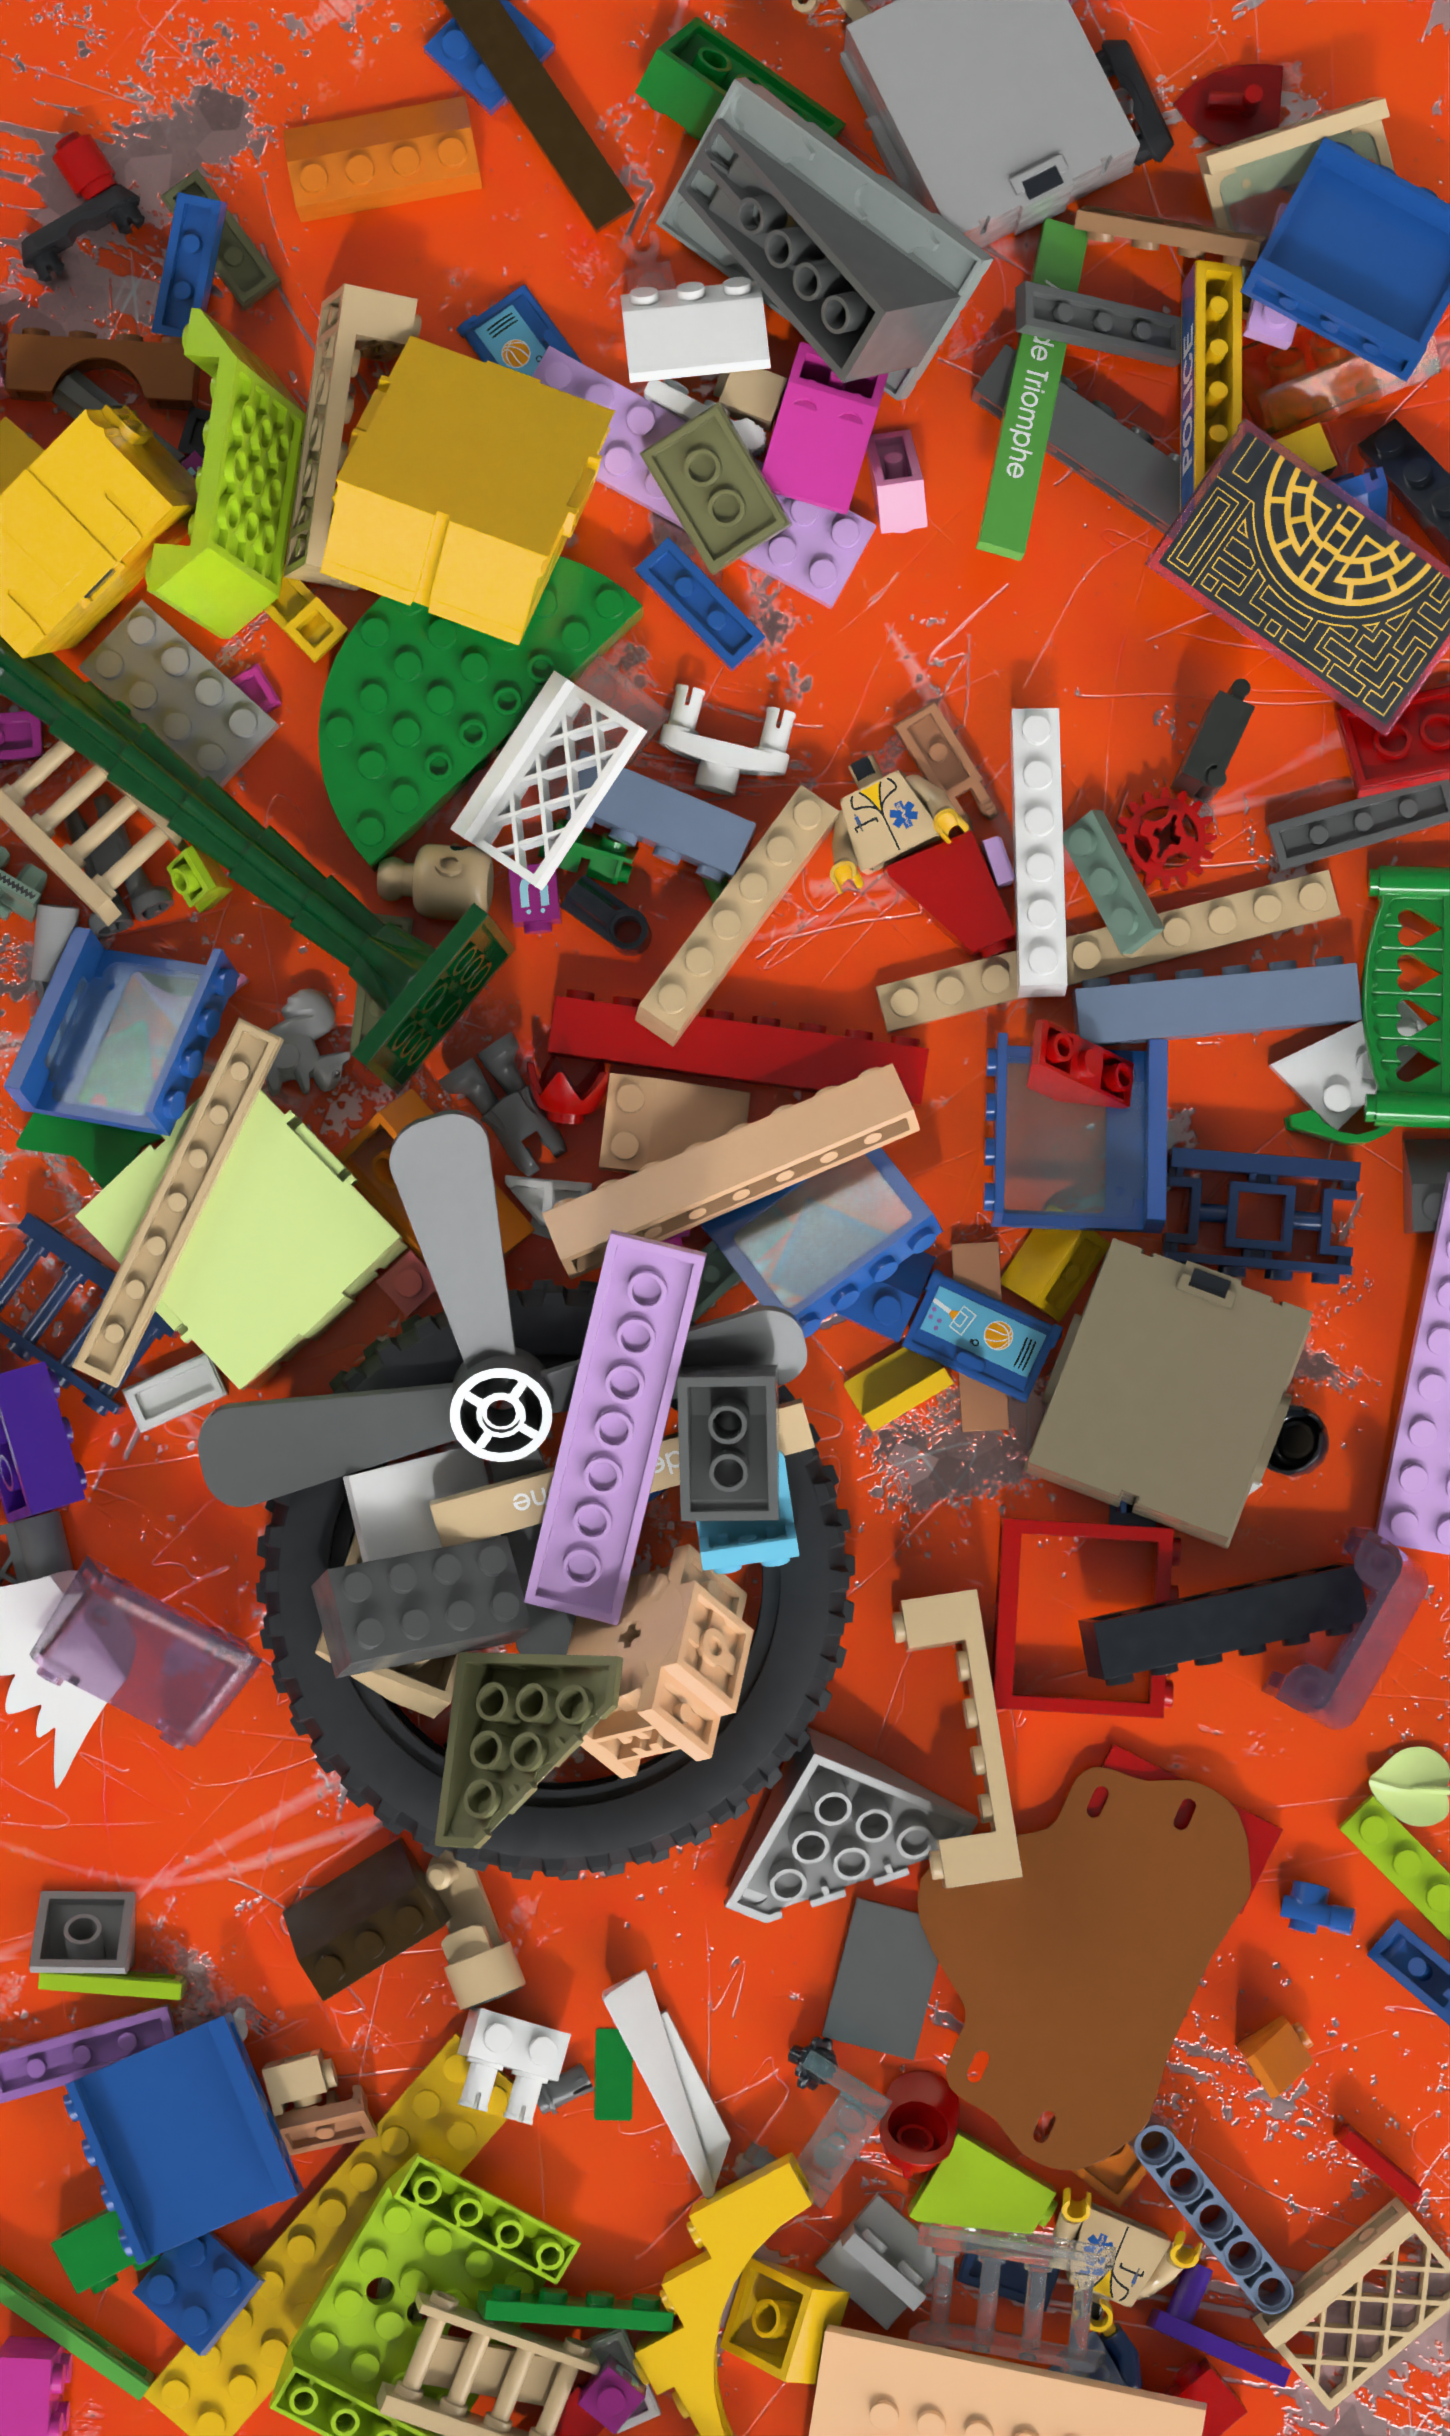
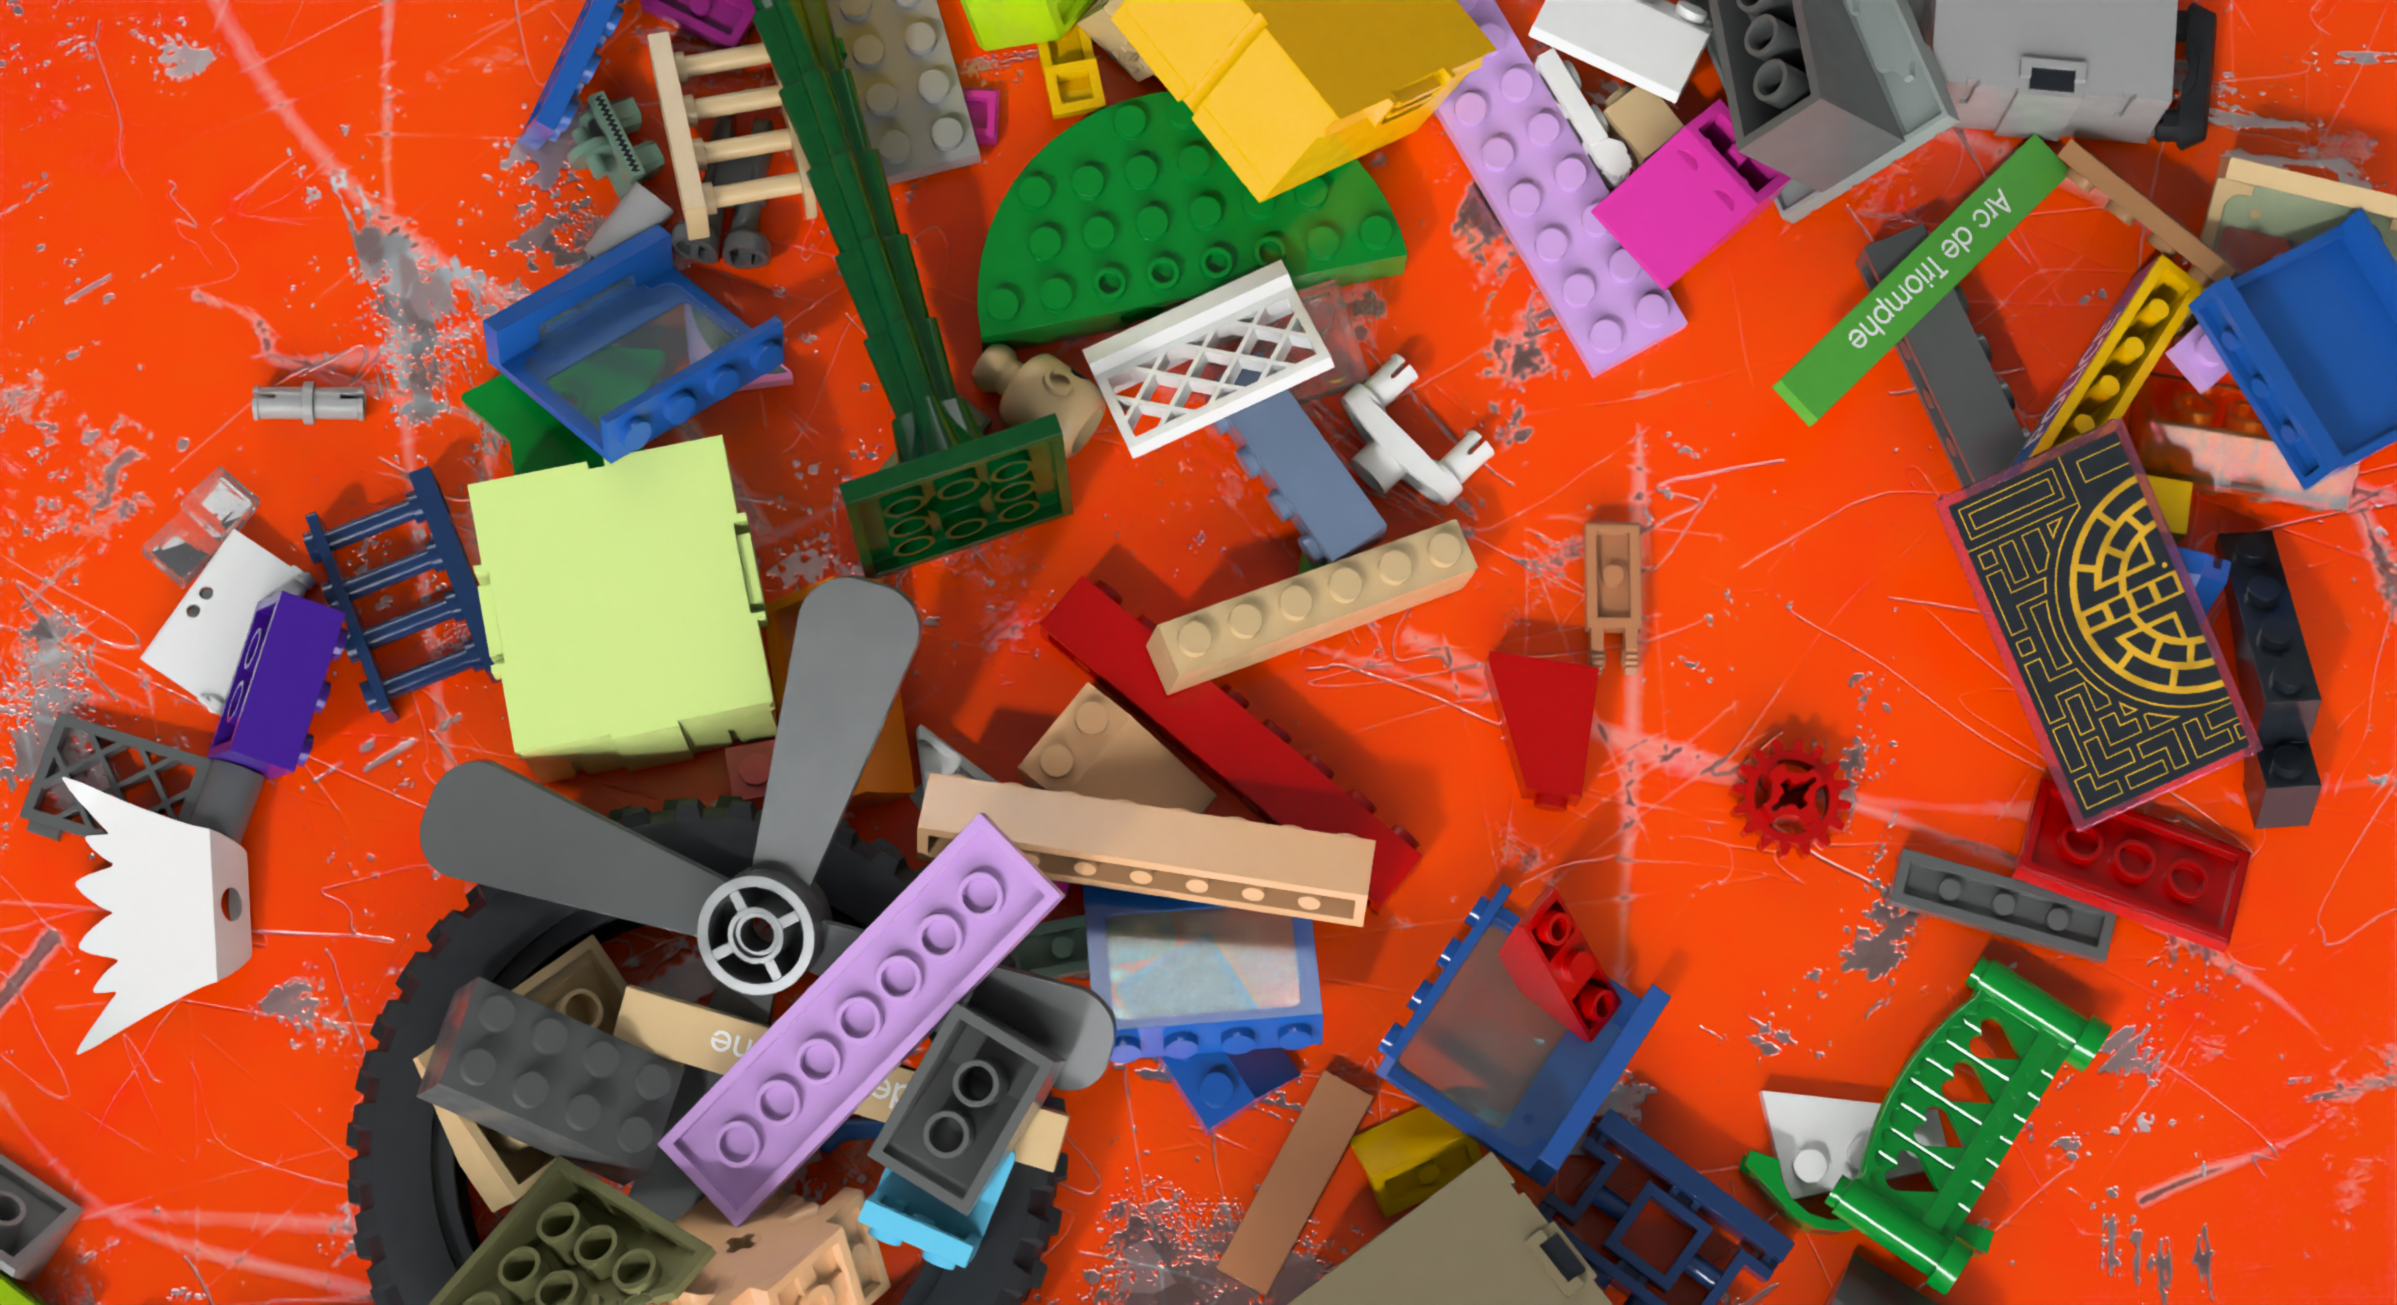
camera: 30 degrees right, 10 degrees down
windscreen [29,1555,263,1751] -> none
tan tile [72,1018,284,1388] -> none
white tile [122,1353,228,1433] -> none
lime slope [166,846,233,914] -> none
light grey animal [265,989,351,1096] -> none
white tile [343,1447,501,1563] -> none
dark grey piece [438,1031,567,1177] -> none
magenta brick [508,864,562,934] -> none
red piece [527,1056,609,1124] -> none
green hinge [538,819,639,886] -> none
black piece [560,874,652,956] -> none
blue plate [635,537,766,672] -> none
olive tile [639,402,793,575] -> none
tan torso [829,755,969,894] -> none
yellow panel [844,1347,954,1432] -> none
bright pink slope [866,429,928,534] -> none
tan plate [875,870,1341,1033] -> none
door [902,1269,1063,1403] -> none
lavender tile [981,836,1015,890] -> none
white brick [1010,708,1068,998] -> none
dark grey plate [1015,281,1181,368] -> none
sand green plate [1063,810,1165,954] -> none
sand blue brick [1071,956,1362,1047] -> none
pearl dark grey piece [1170,678,1255,803] -> none
red shield [1173,64,1283,147] -> none

